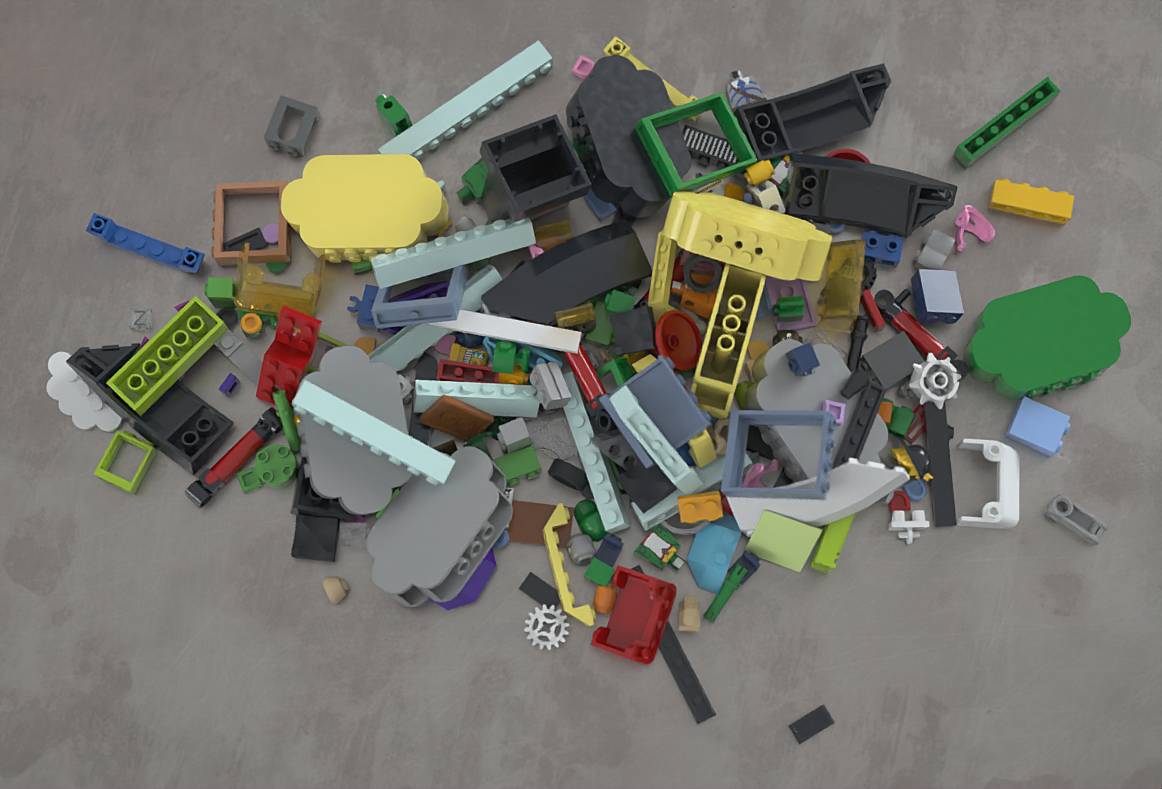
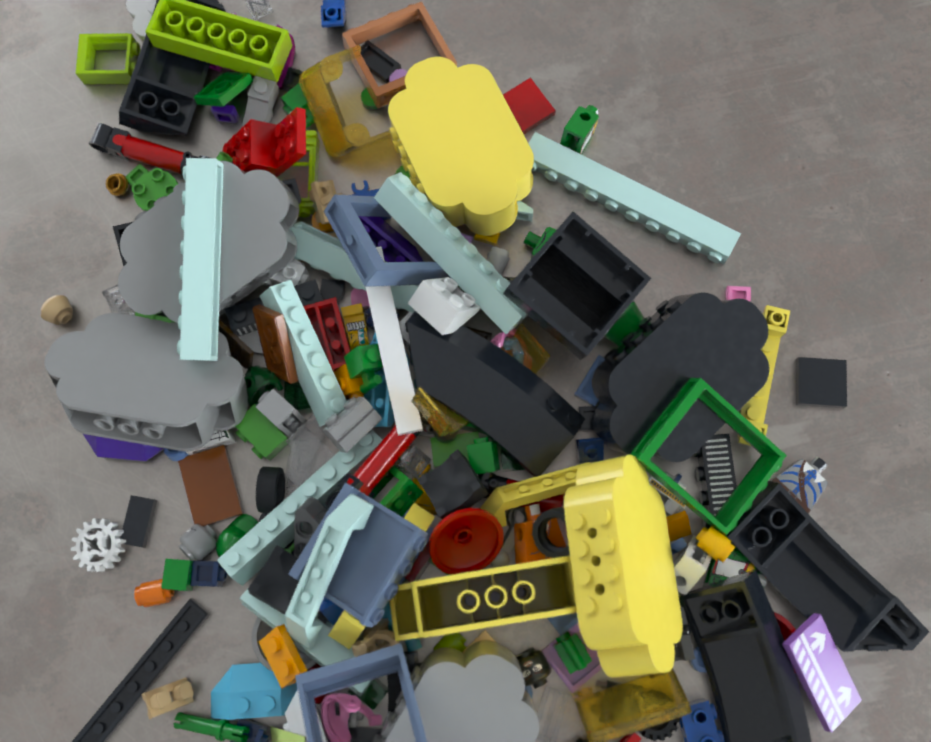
camera: 70 degrees right, 0 degrees up
bright green brick [204,277,240,309] -> none
light orange tile [240,313,262,334] -> none
dark grey panel [264,95,320,156] -> none
black brick [291,514,340,562] -> none
light yellow slope [542,503,596,627] -> none
red windscreen [590,565,677,664] -> none
torso [633,523,685,571] -> none
yellow tile [747,340,769,360] -> none
dark blue brick [786,342,820,377] -> none
none -> pearl gold plate [106,173,128,196]
none -> green tile [193,72,253,107]
none -> tan hips [308,180,343,224]
none -> white slope [408,277,481,335]
none -> red tile [503,77,556,134]
none -> clear light blue arm [503,337,524,364]
none -> dark blue bracket [575,438,604,463]
none -> tile [782,613,862,733]
none -> black tile [796,357,847,408]

